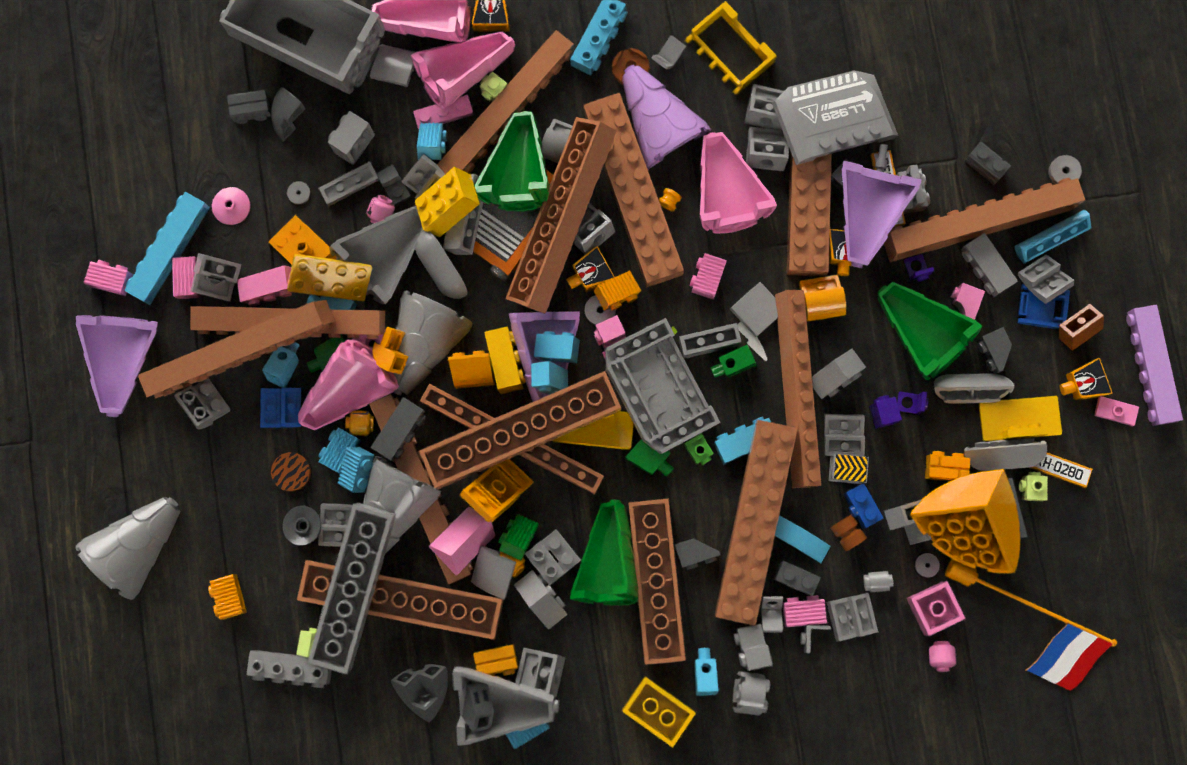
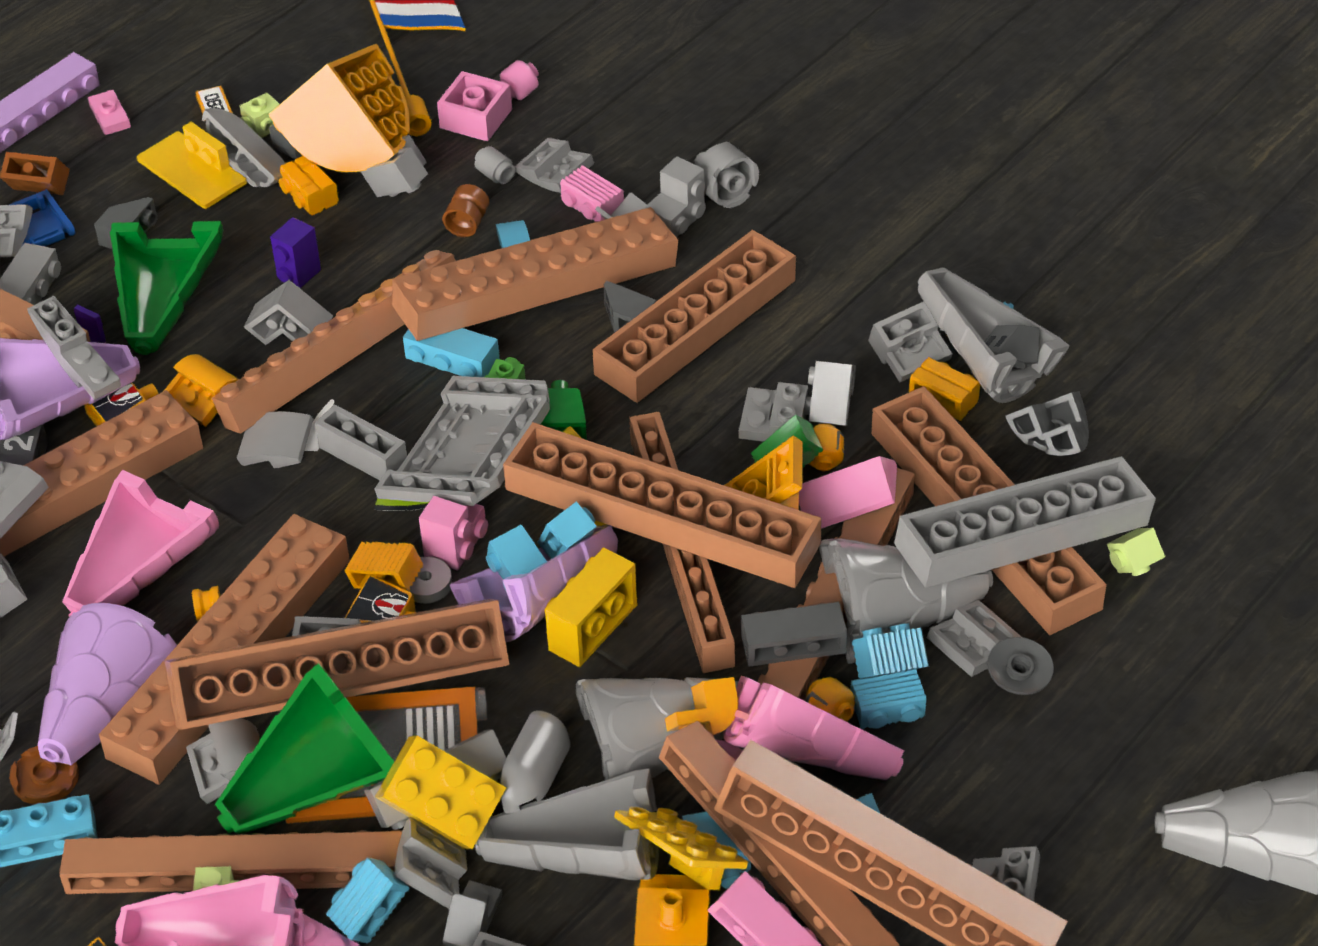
camera: 135 degrees left, 35 degrees down
light orange brick [208,574,247,620] -> none
light grey brick [246,650,332,688] -> none
blue slope [260,388,301,428] -> none
dark orange tile [271,452,311,492] -> none
bright pink head [367,195,395,224] -> none
light orange slope [448,351,495,389] -> none
light grey slope [471,546,516,600] -> none
green cone [570,500,639,606] -> none
yellow brick [622,676,696,747] -> none
bright pink brick [690,253,727,300] -> none
medium azure torso [694,648,718,696] -> none
green torso [710,345,757,378] -> none
light grey brick [746,127,789,171] -> none
dark grey brick [773,561,821,596] -> none
light grey bracket [800,625,831,653] -> none
light grey slope [824,414,865,456] -> none
piece [828,454,869,484] -> none
blue brick [843,483,884,529] -> none
dark purple bracket [897,392,928,414] -> none
light grey wheel [915,553,940,577] -> none
light grey brick [934,374,1014,404] -> none
bright pink arch [951,283,985,320] -> none
torso [1059,358,1112,400] -> none
none -> light grey slope [27,296,121,400]

